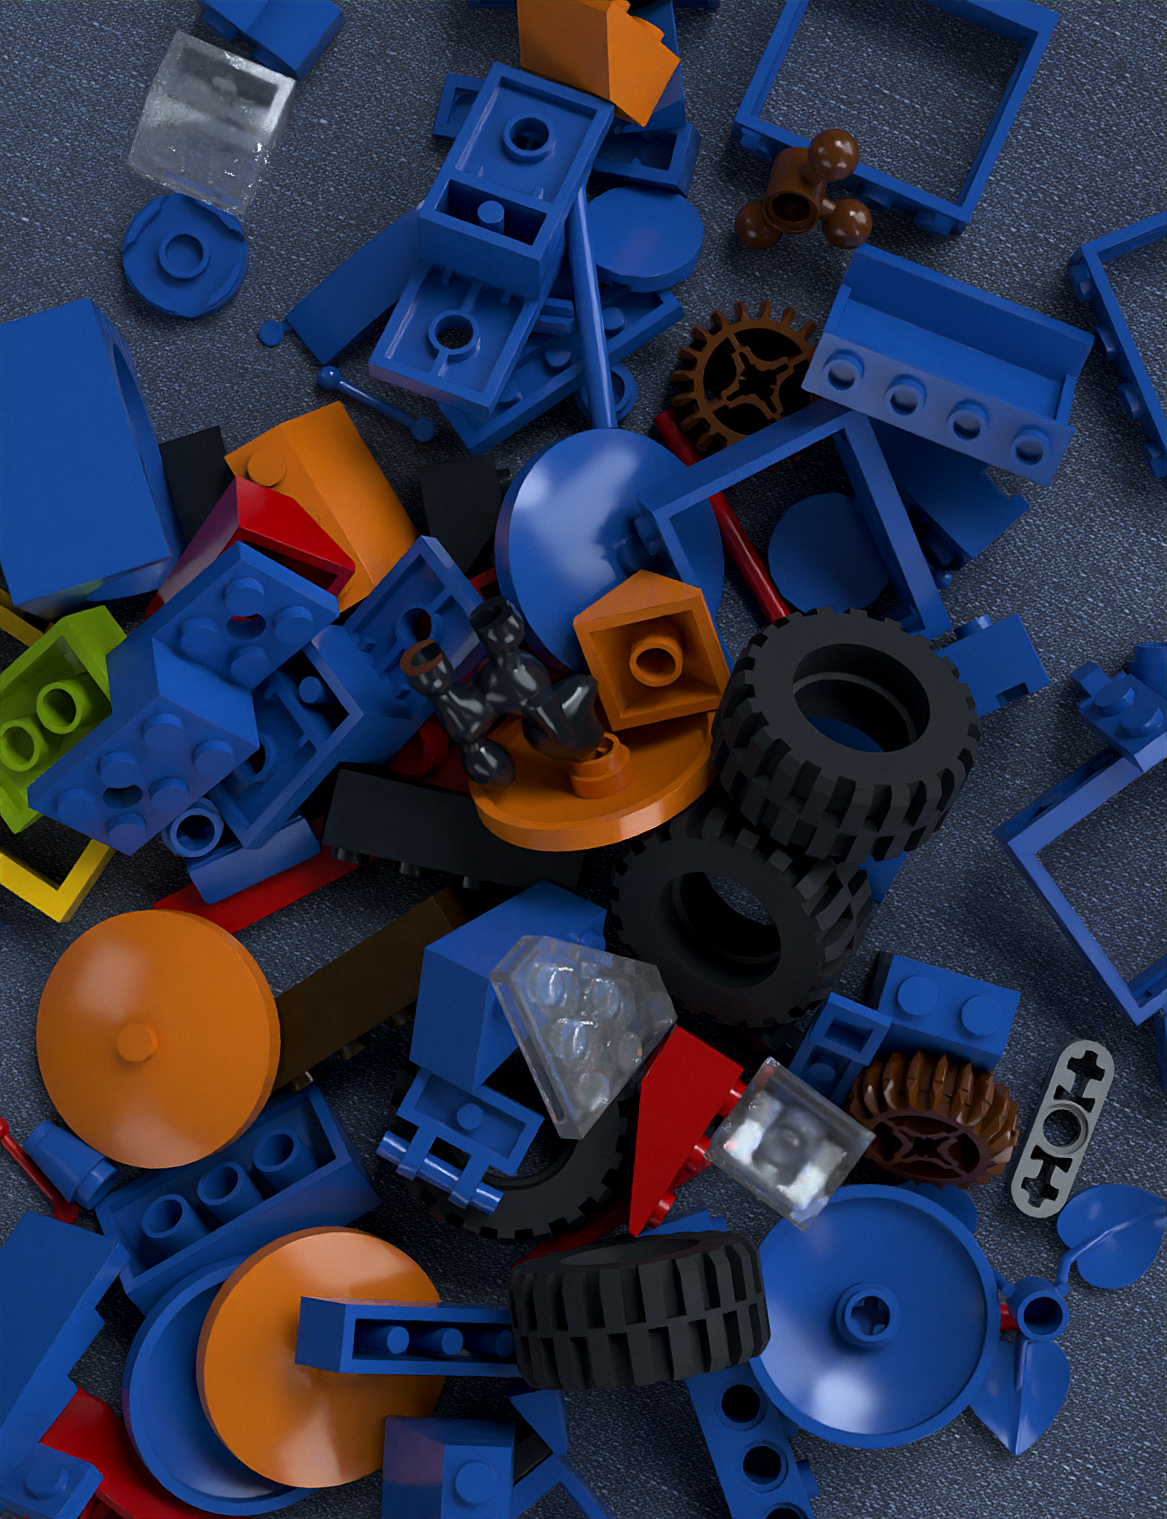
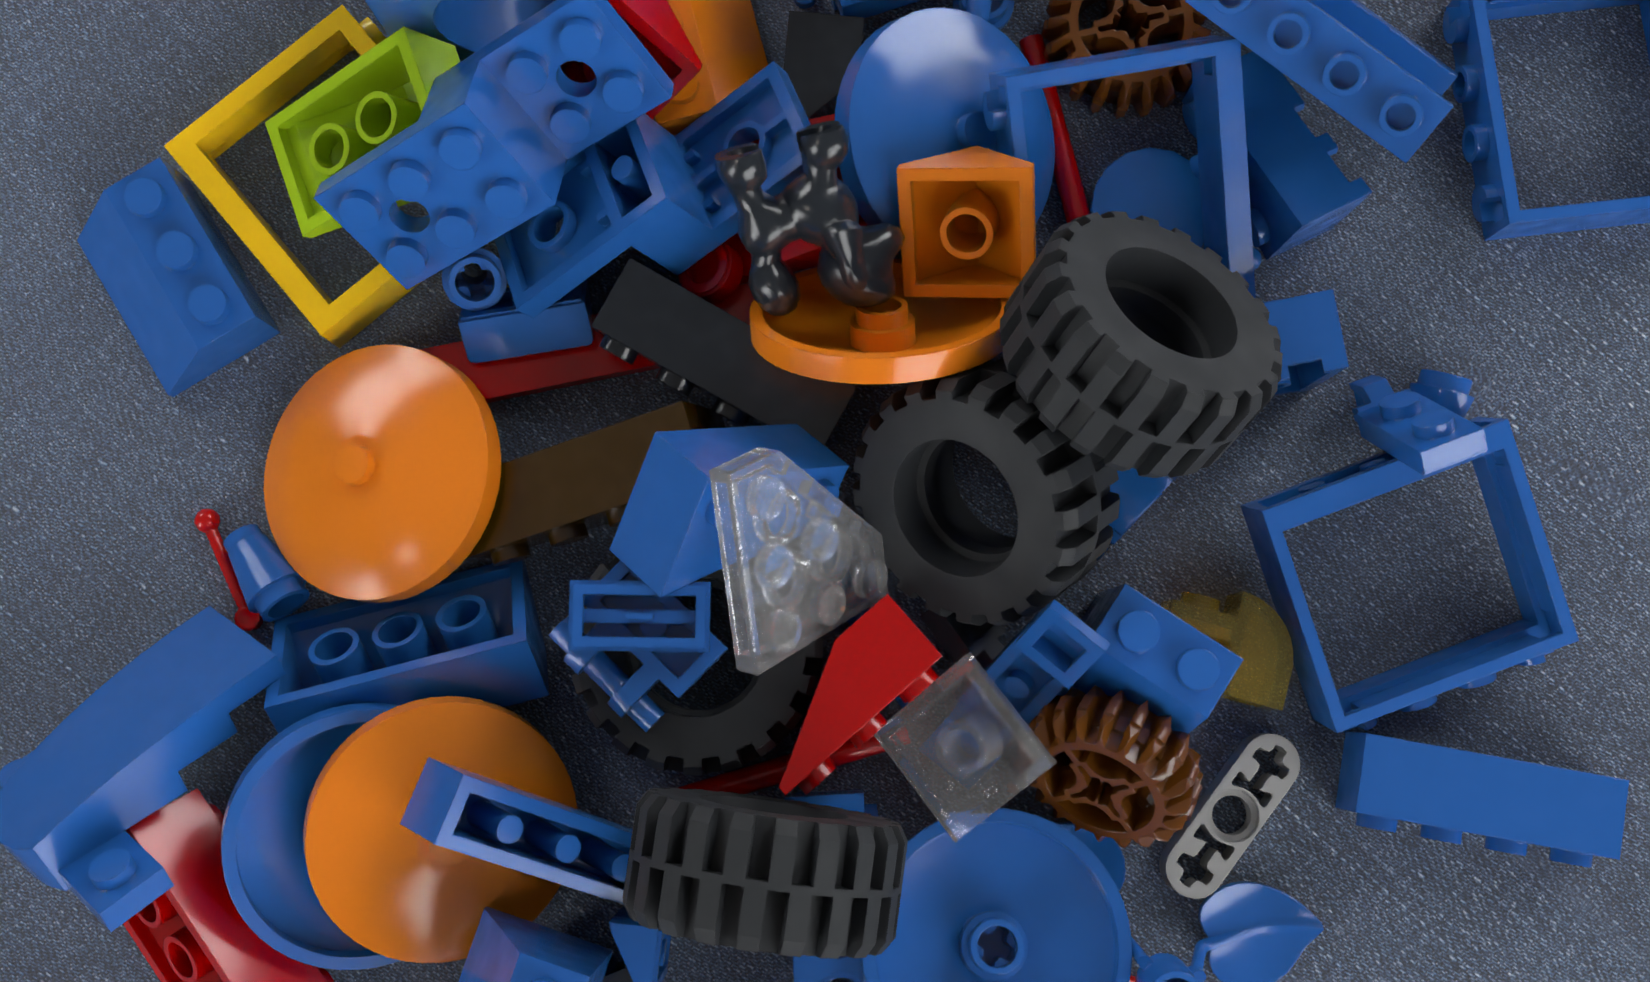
camera: 15 degrees right, 5 degrees down
none -> blue tile [568,580,711,652]
none -> clear yellow brick [1160,591,1294,711]

